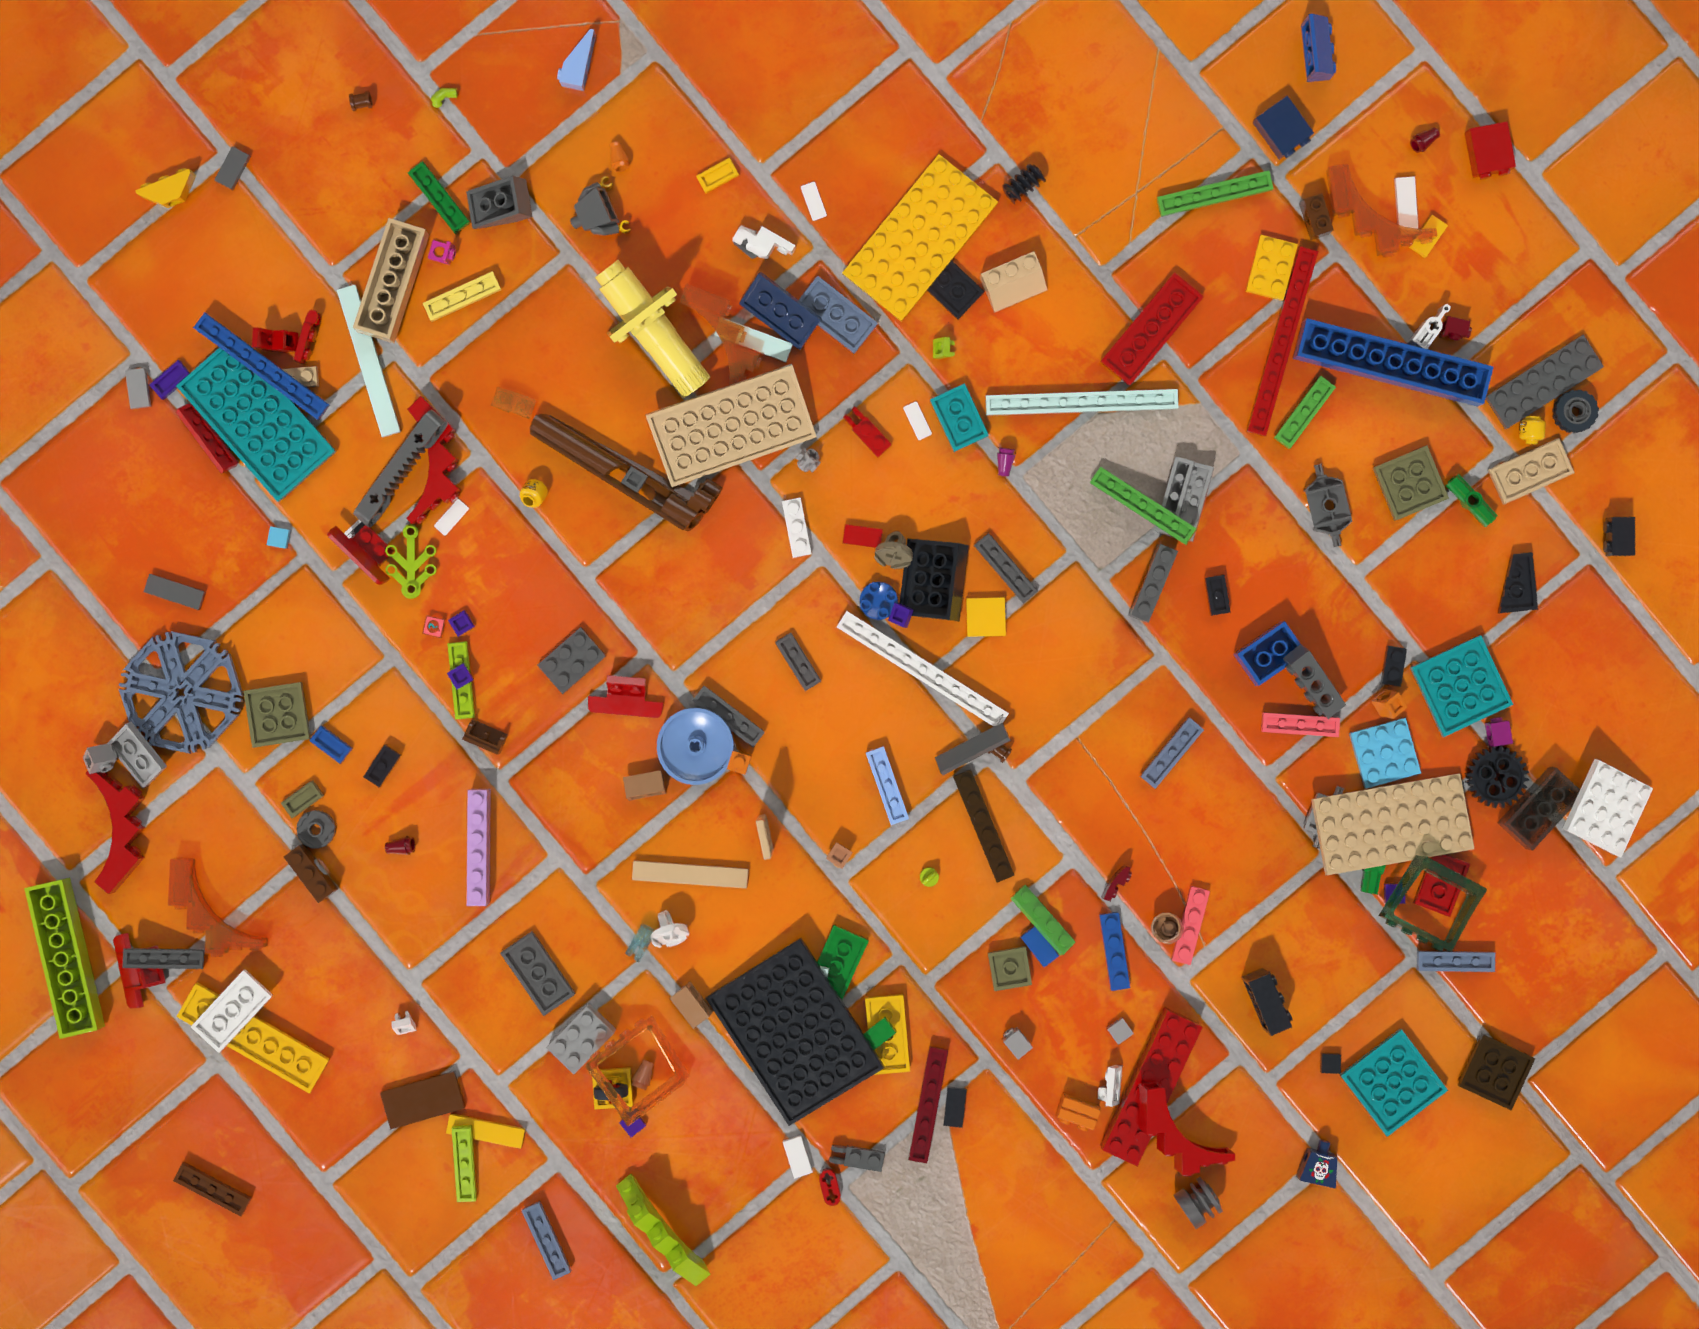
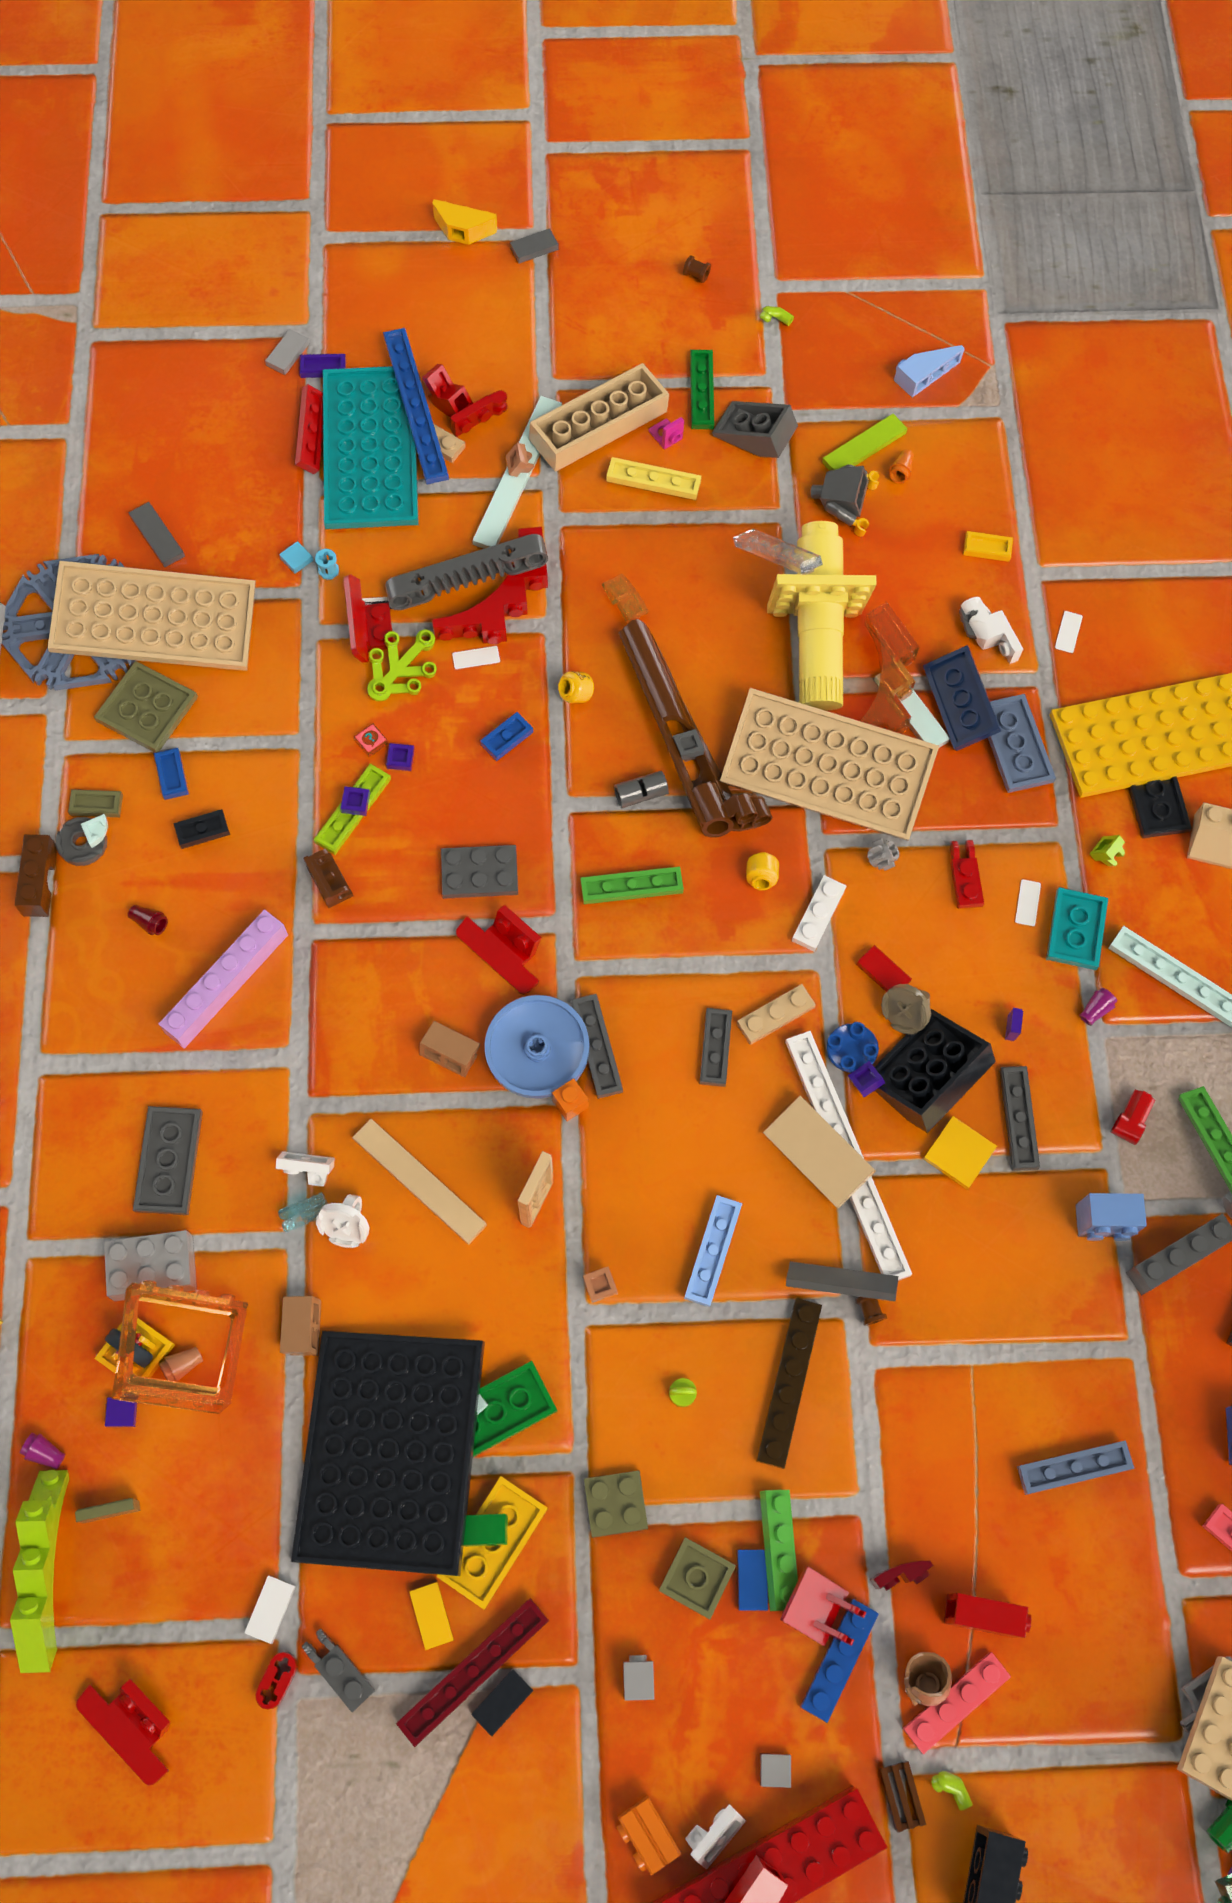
camera: 25 degrees right, 20 degrees down
none -> magenta cone [20,1433,66,1470]
none -> tan plate [48,561,256,671]
none -> olive tile [75,1498,140,1523]
none -> red plate [76,1679,170,1785]
none -> light aqua tile [81,814,108,848]
none -> white hinge [276,1151,335,1186]
none -> medium azure bush [315,549,339,580]
none -> yellow tile [410,1582,454,1650]
none -> blue plate [480,712,533,761]
none -> nougat tile [506,443,534,477]
none -> bright green plate [581,867,684,904]
none -> olive plate [584,1470,648,1538]
none -> dark grey pin [614,771,669,808]
none -> clear plate [733,529,823,575]
none -> tan plate [737,984,816,1045]
none -> yellow head [746,852,779,890]
none -> tan tile [763,1096,876,1209]
none -> plate [780,1566,866,1646]
none -> lime tile [822,413,908,471]
none -> reddish brown tile [879,1761,926,1833]
none -> lime arm [931,1771,973,1811]
none -> red brick [944,1593,1032,1638]
none -> dark purple tile [1005,1007,1023,1041]
none -> medium blue brick [1076,1193,1147,1241]
none -> red piece [1111,1089,1155,1145]

